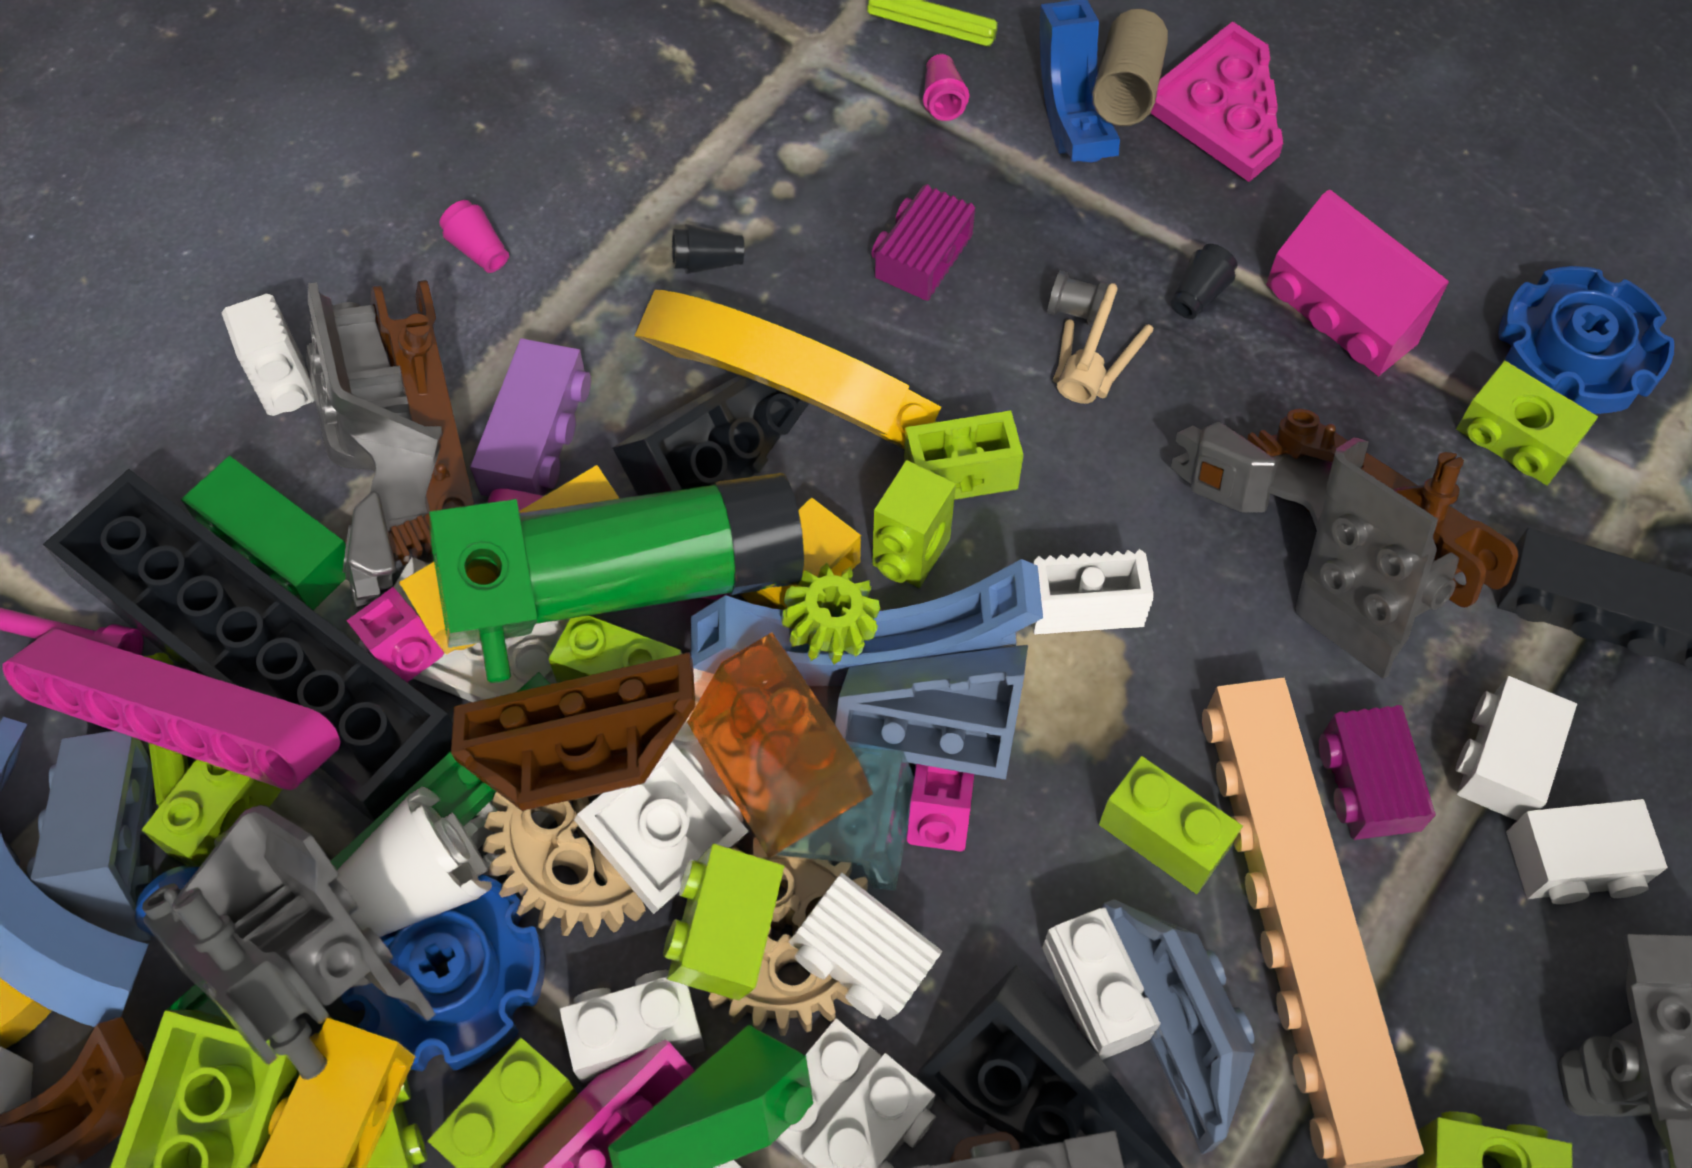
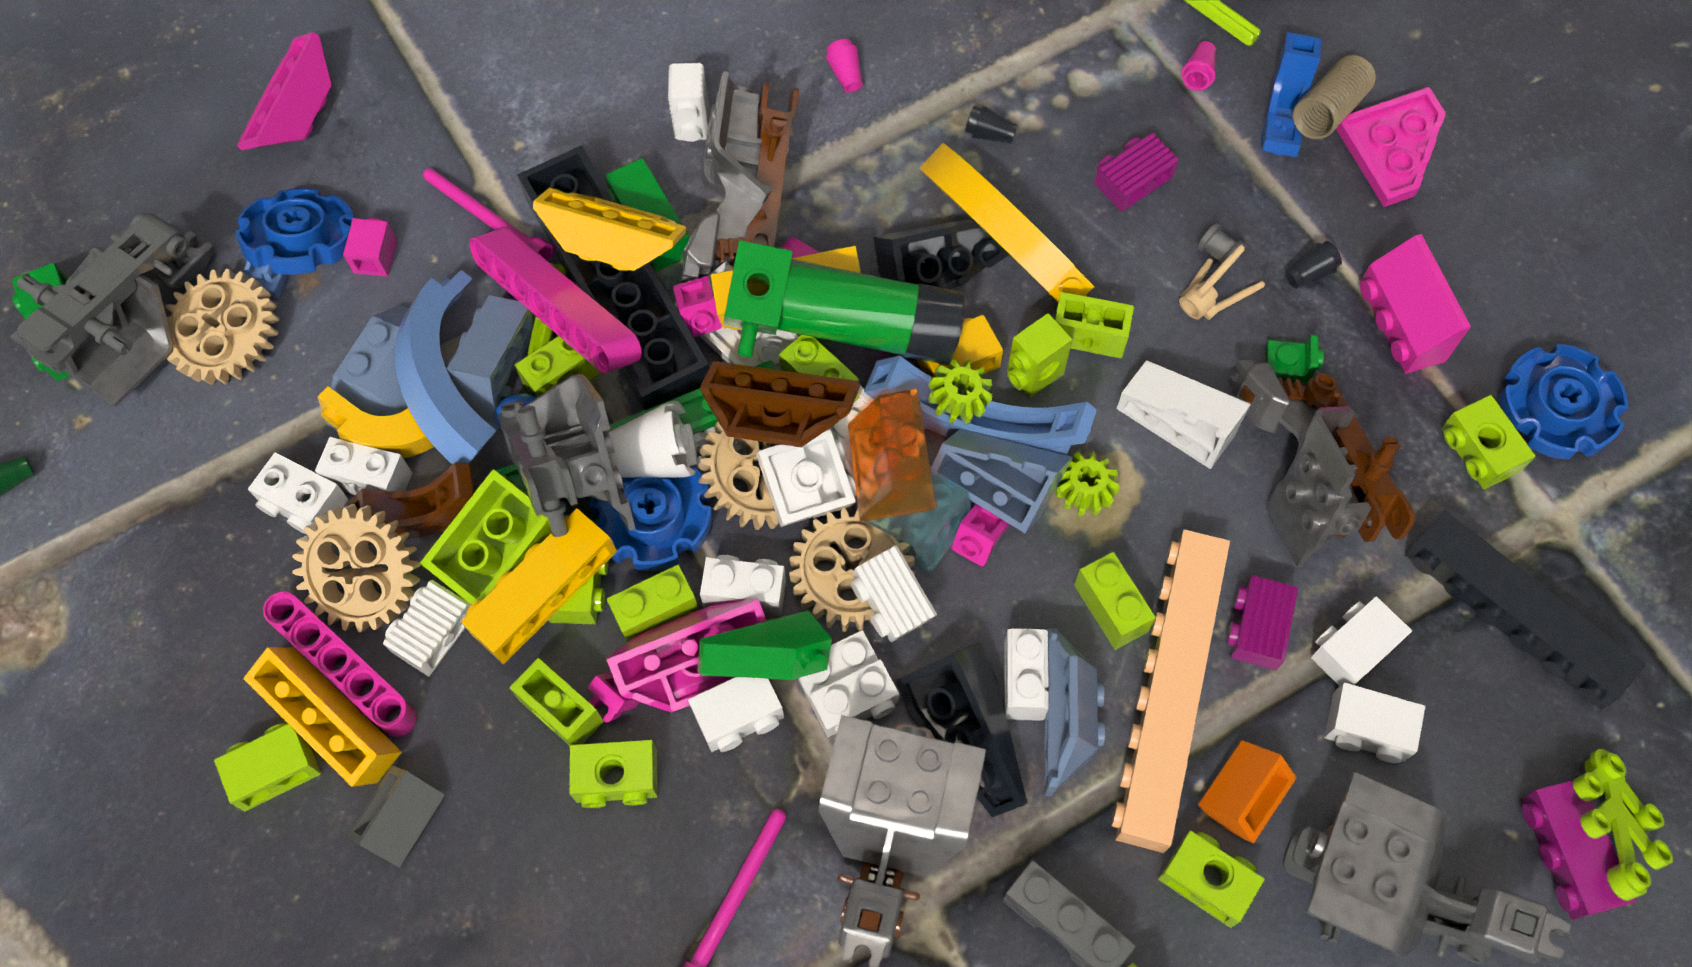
camera: 25 degrees right, 5 degrees up
medium lavender brick [470,338,591,496] -> none
lime brick [663,843,784,1001] -> none
white brick [1032,549,1153,634] -> none
none -> yellow wedge [533,188,686,271]
none -> lime gear [1055,451,1120,517]
none -> white wedge [1117,360,1251,469]
none -> orange brick [1198,740,1297,844]
none -> green bracket [1265,334,1324,383]

